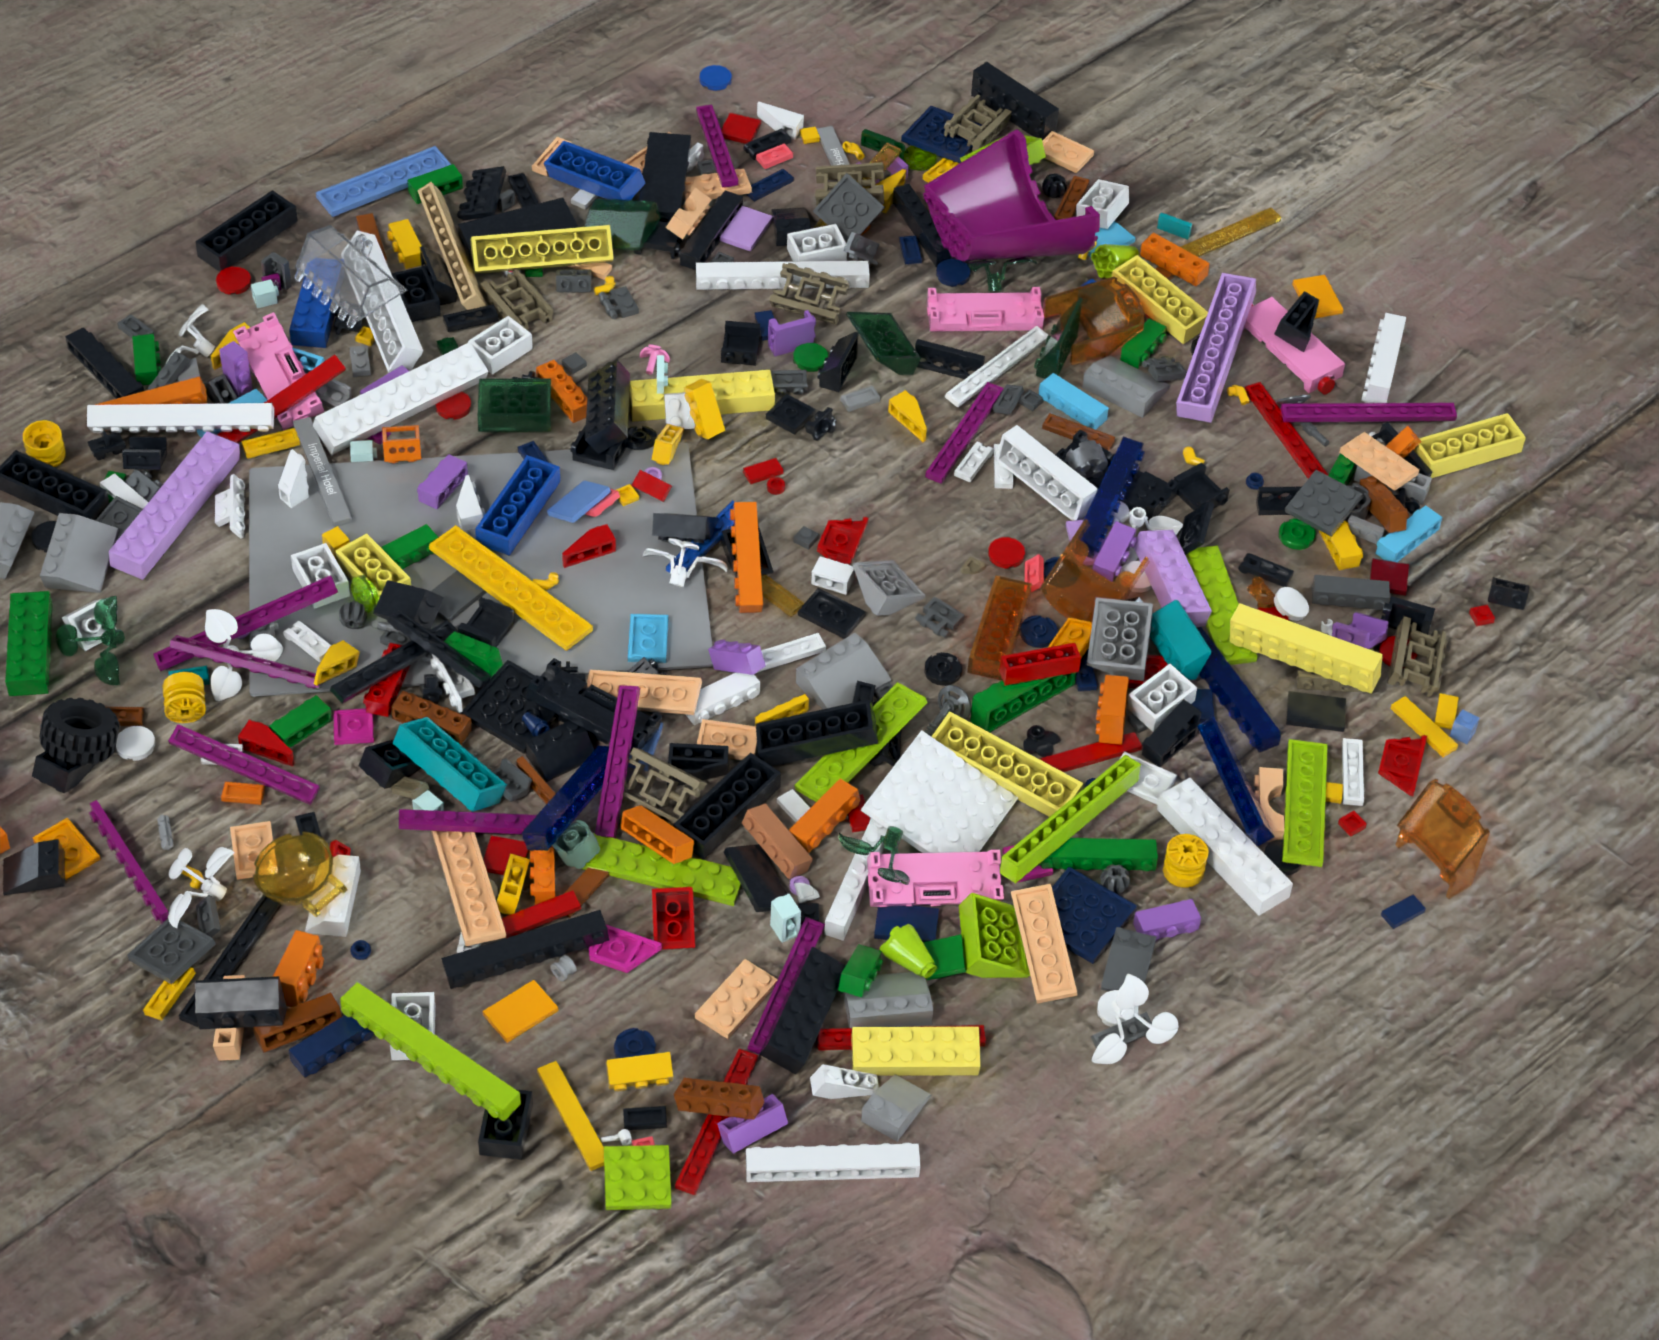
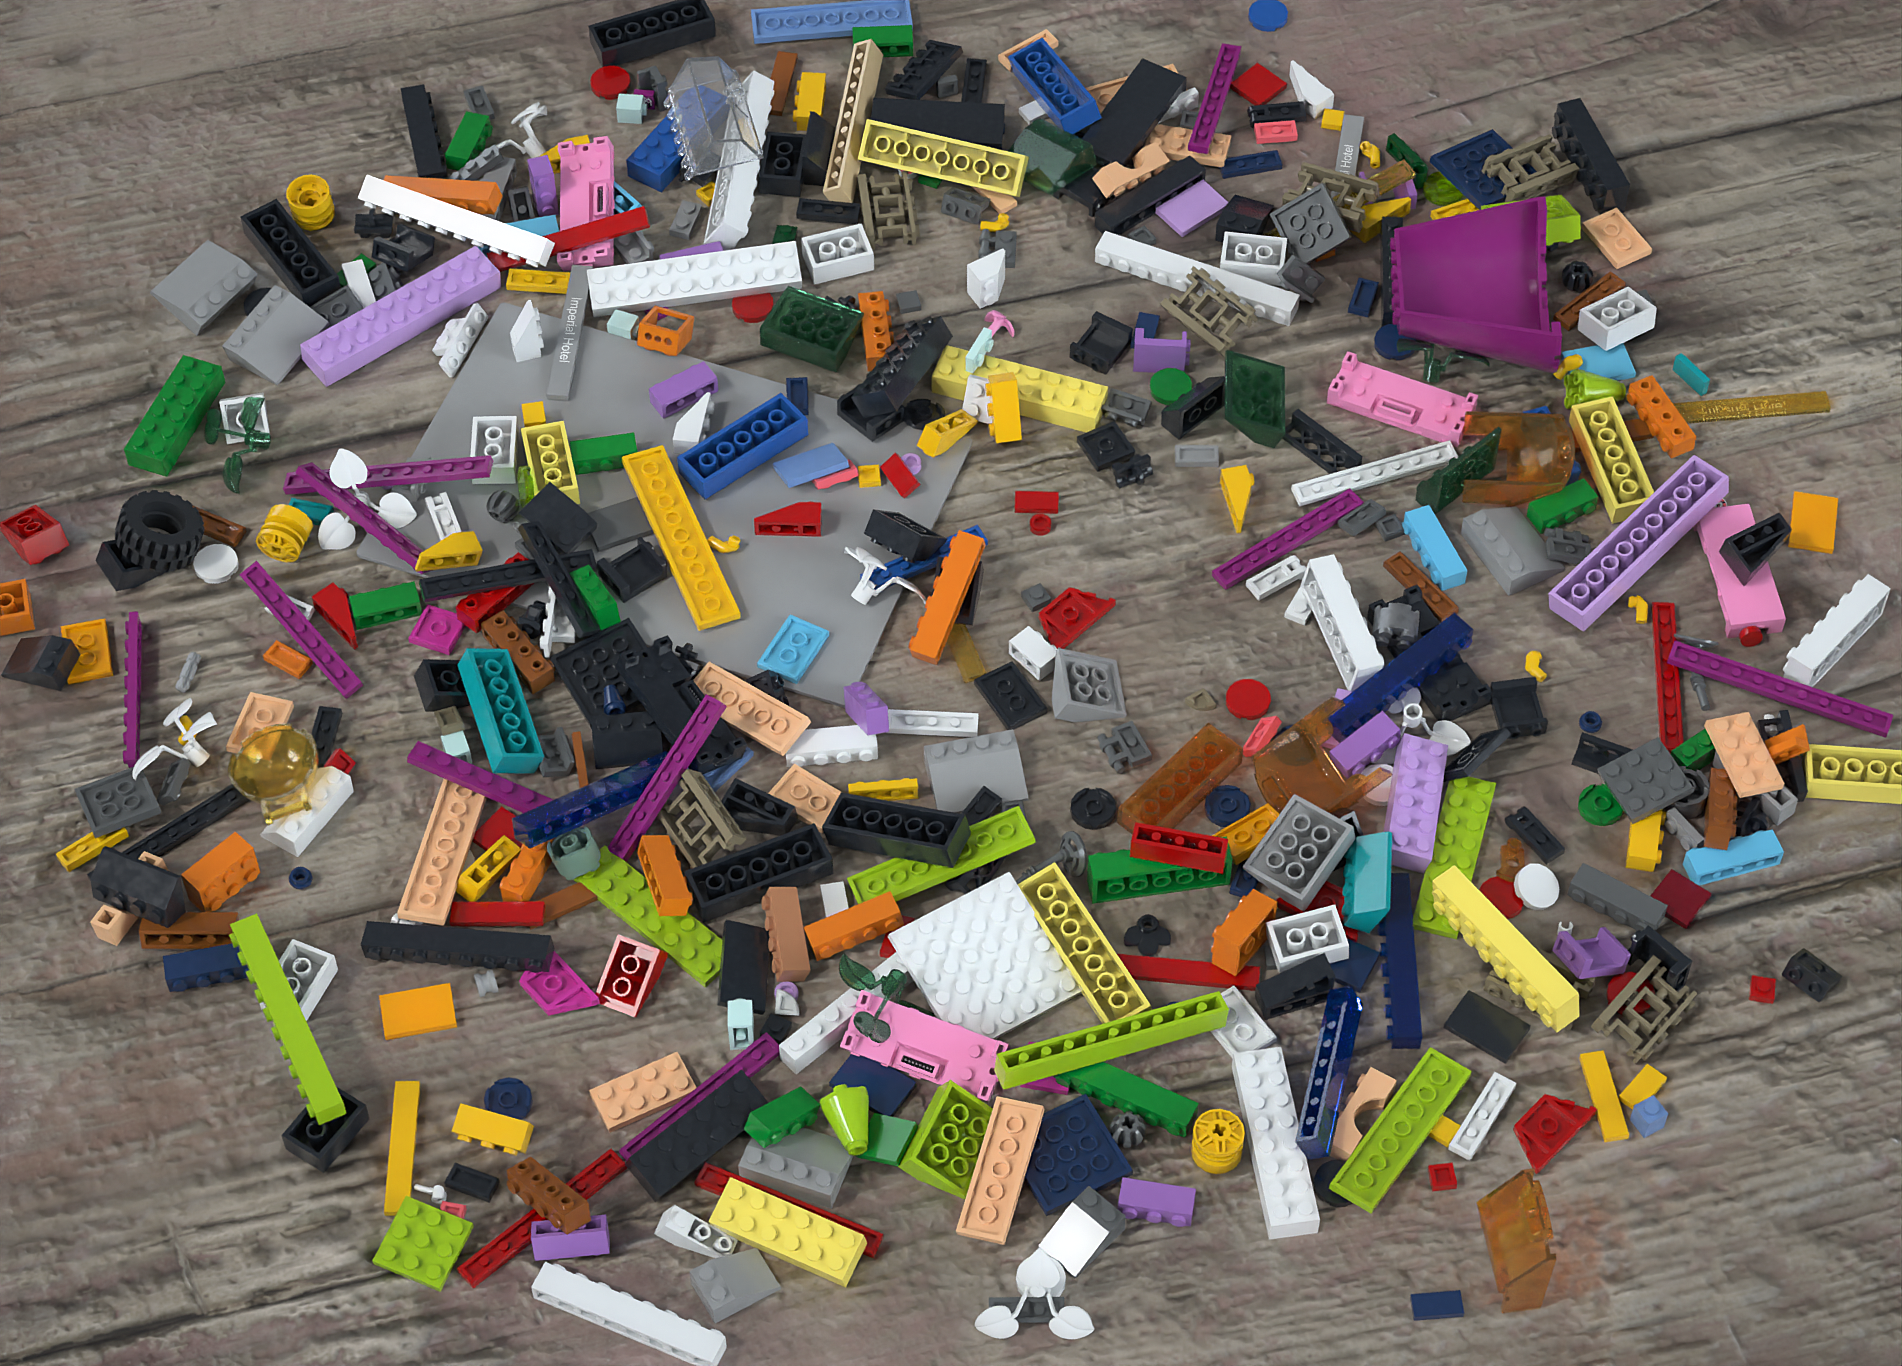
camera: 30 degrees right, 5 degrees up
none -> white slope [967,248,1005,309]

